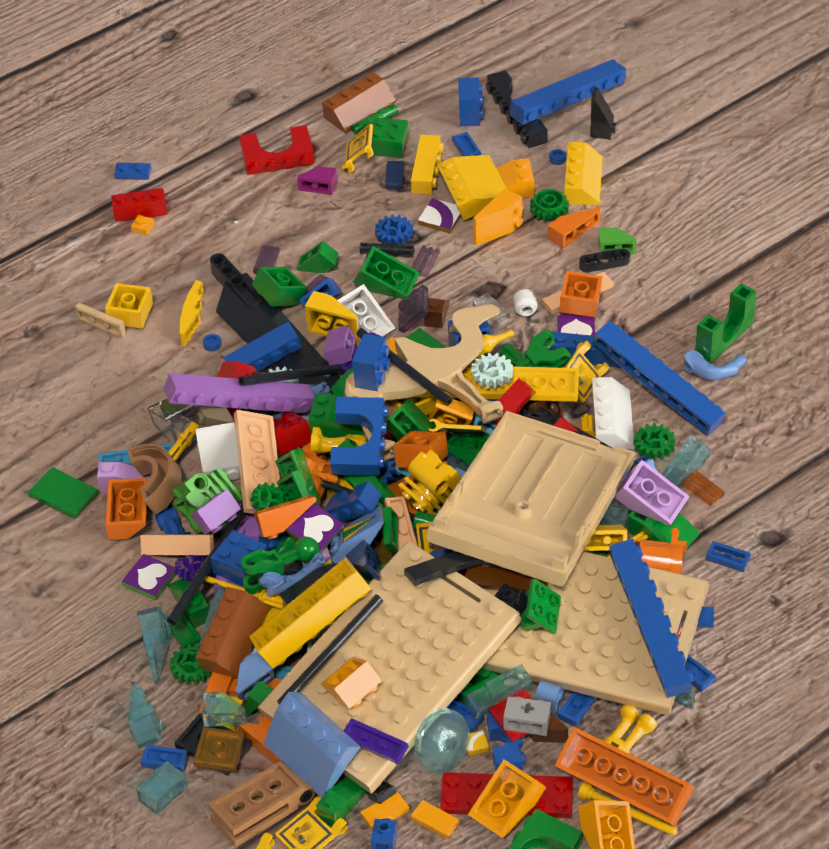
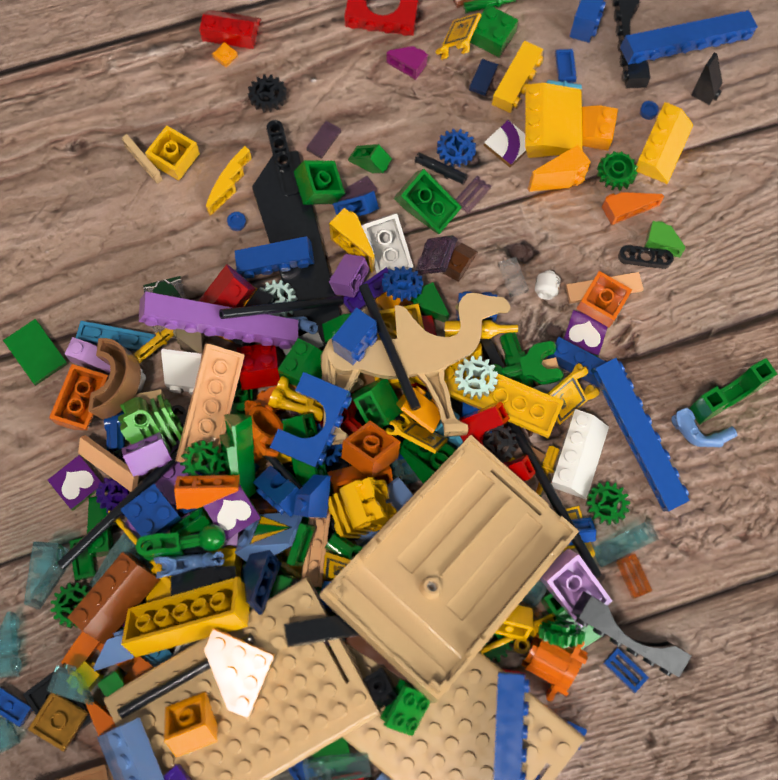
camera: 15 degrees right, 25 degrees up
none -> plate [204,628,275,718]
none -> black gear [248,74,287,112]
none -> blue slope [294,475,331,518]
none -> blue gear [382,266,423,302]
none -> green gear [538,618,585,648]
none -> arch [571,591,691,677]

